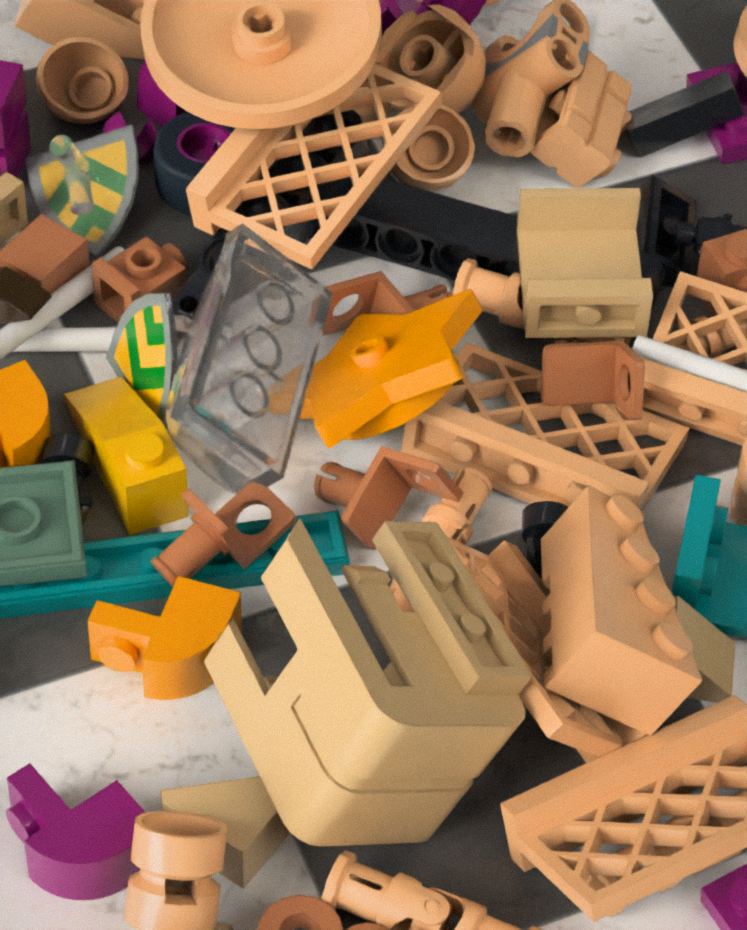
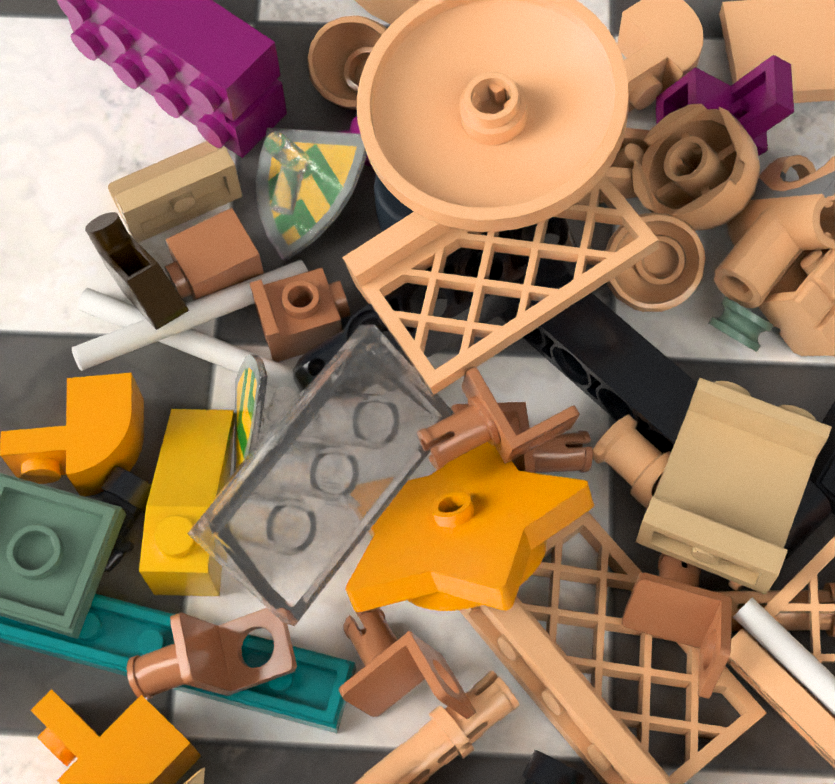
camera: 30 degrees right, 15 degrees up
none -> nougat bracket [417,367,580,470]
none -> sand green bush [708,297,774,352]

